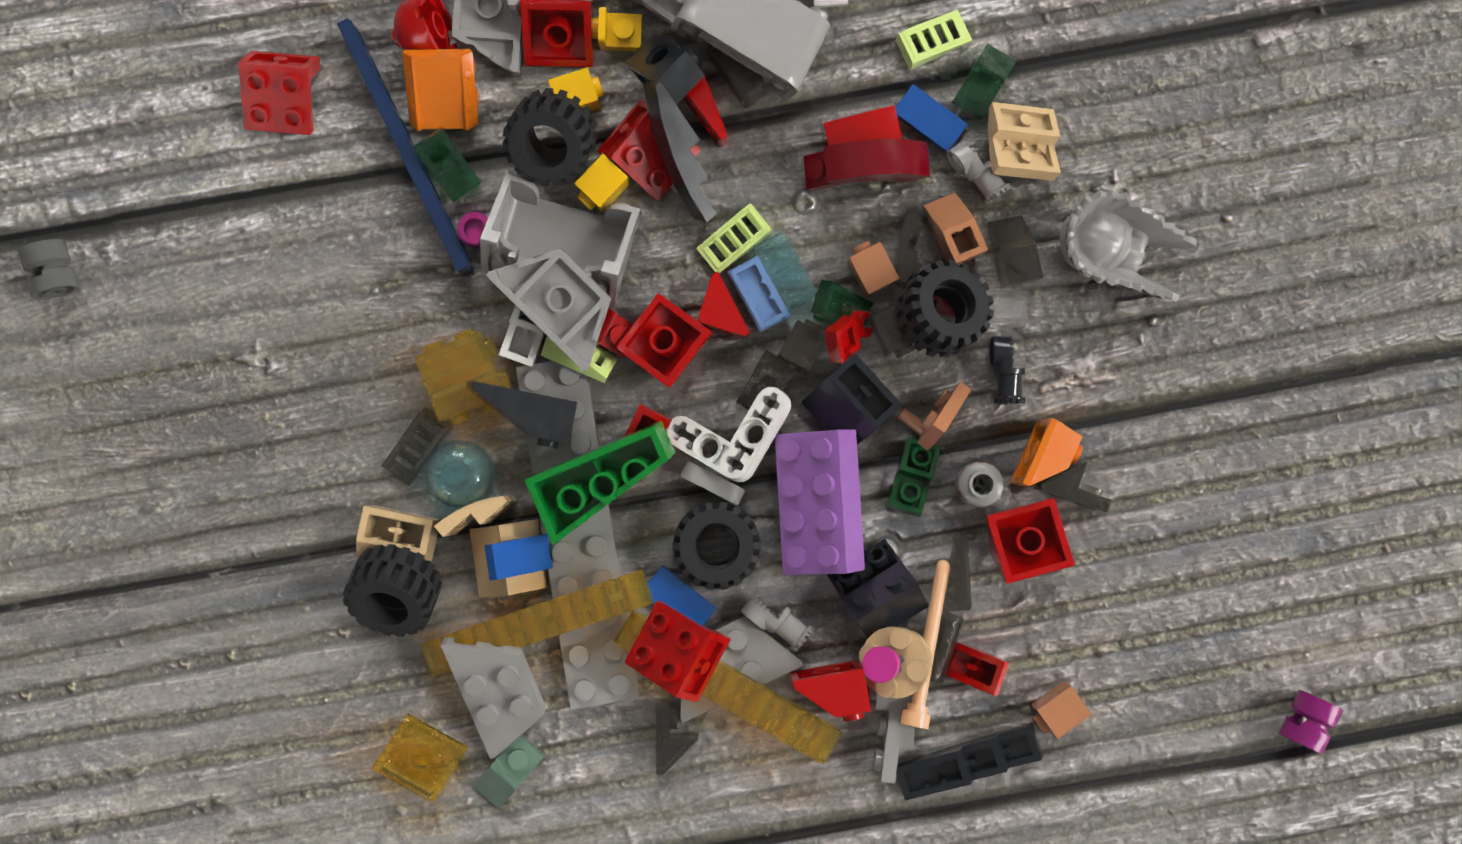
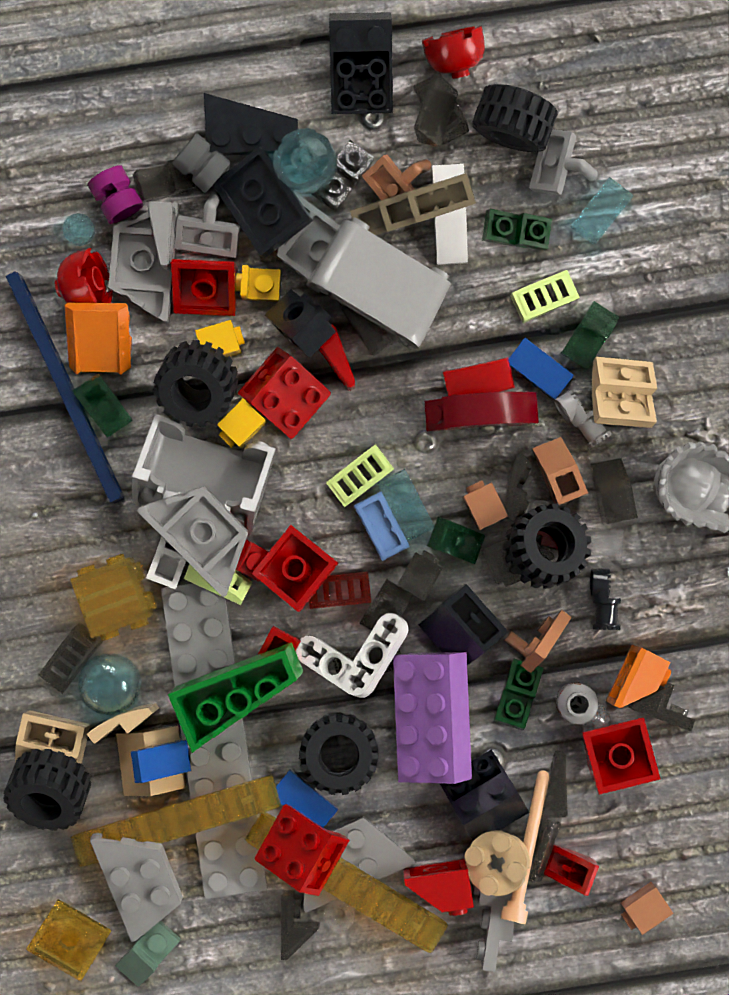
camera: 10 degrees right, 0 degrees up
dark pink tile [457,212,488,248] -> none
black slope [466,381,577,449] -> none
black slope [643,81,717,222] -> none
light grey beam [680,461,746,505] -> none
red slope [697,271,750,339] -> none
light grey connector [741,596,814,652] -> none
red plate [824,310,873,364] -> none
dark pink tile [862,646,900,683] -> none
black slope [896,723,1043,801] -> none
none -> clear red slope [309,572,372,609]

